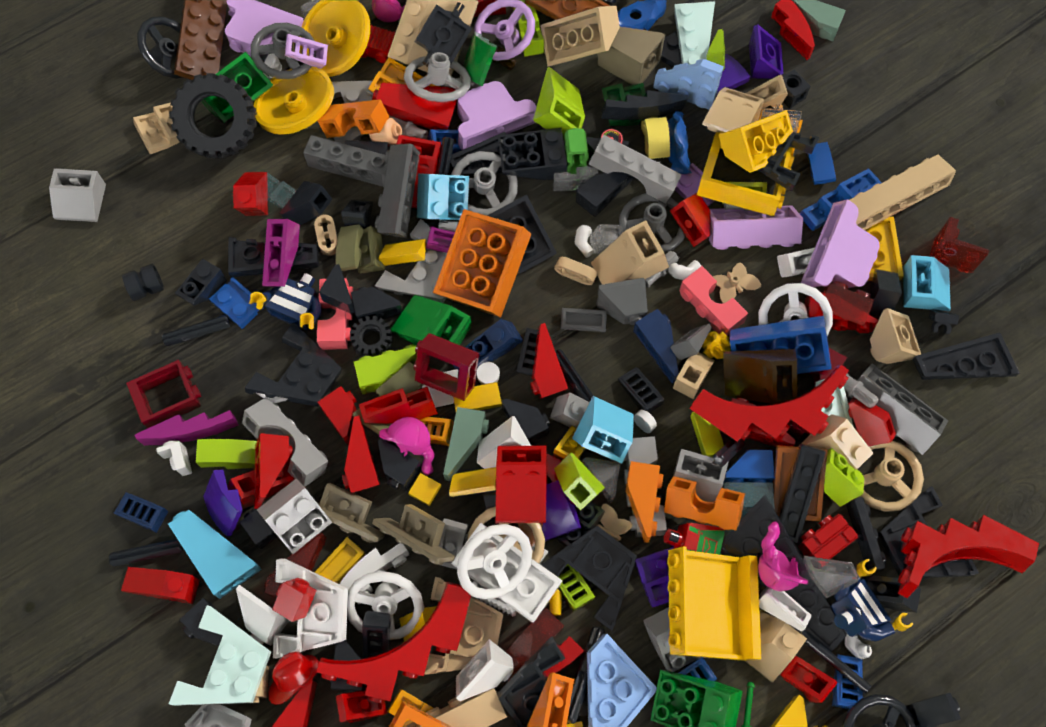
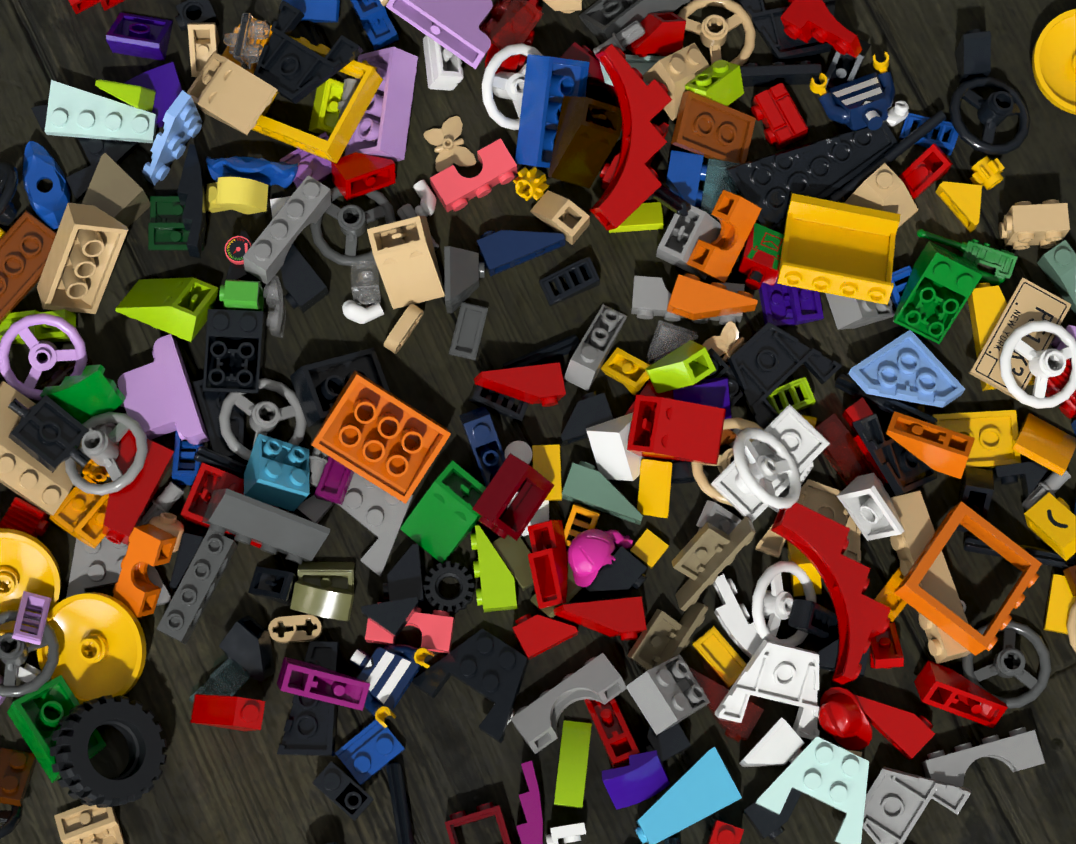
camera: 80 degrees left, 10 degrees up
red slope [254,433,293,509] -> none
brick [272,578,317,622] -> none
yellow slope [379,239,426,266] -> none
medium azure slope [572,396,634,463] -> none
white tile [633,410,657,433] -> none
dark grey slope [671,324,711,360] -> none
yellow wedge [718,110,793,173] -> none
dark pink piece [758,522,808,592] -> none
white slope [759,587,811,631] -> none
black tile [779,444,826,543] -> none
clear slope [803,556,859,598] -> none

